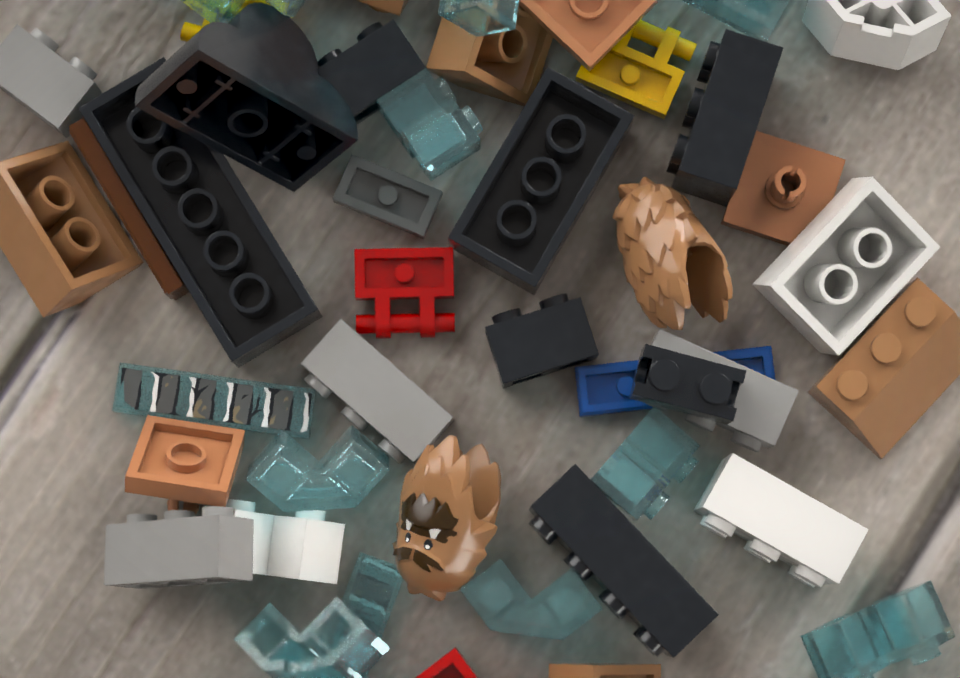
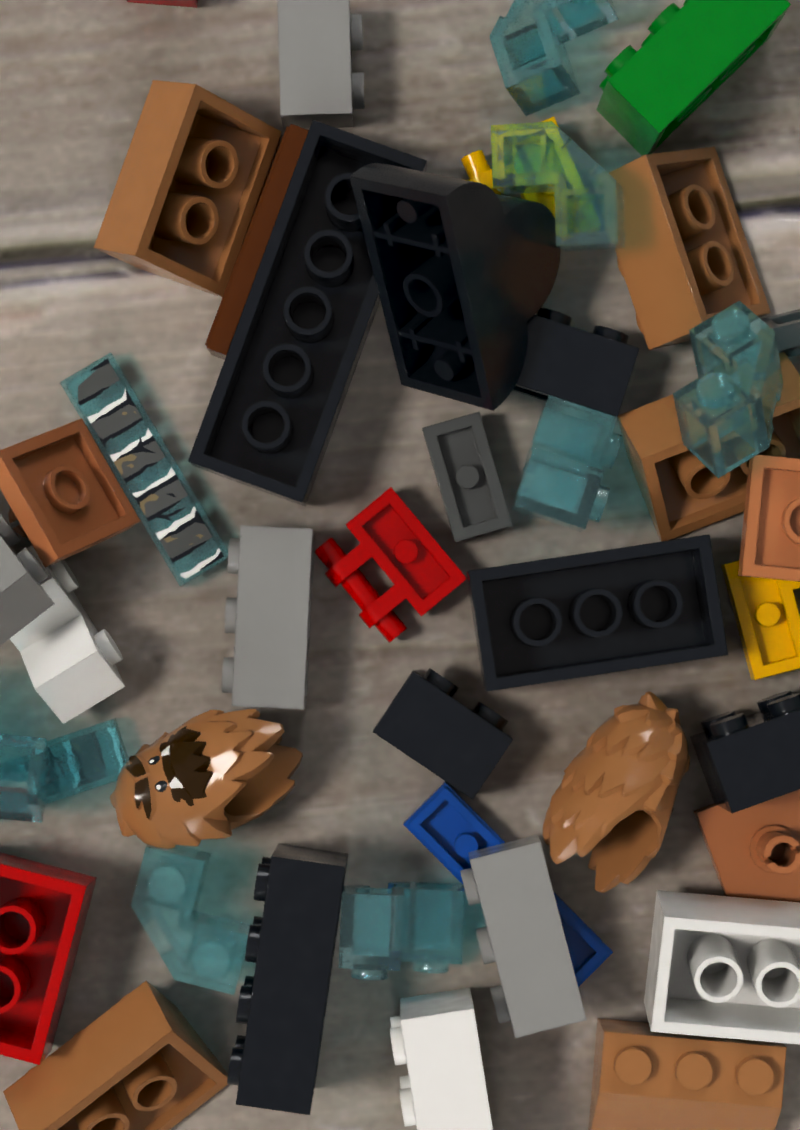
camera: 50 degrees right, 5 degrees up
clear light blue brick [246,425,389,512] -> none
black brick [629,344,746,425] -> none

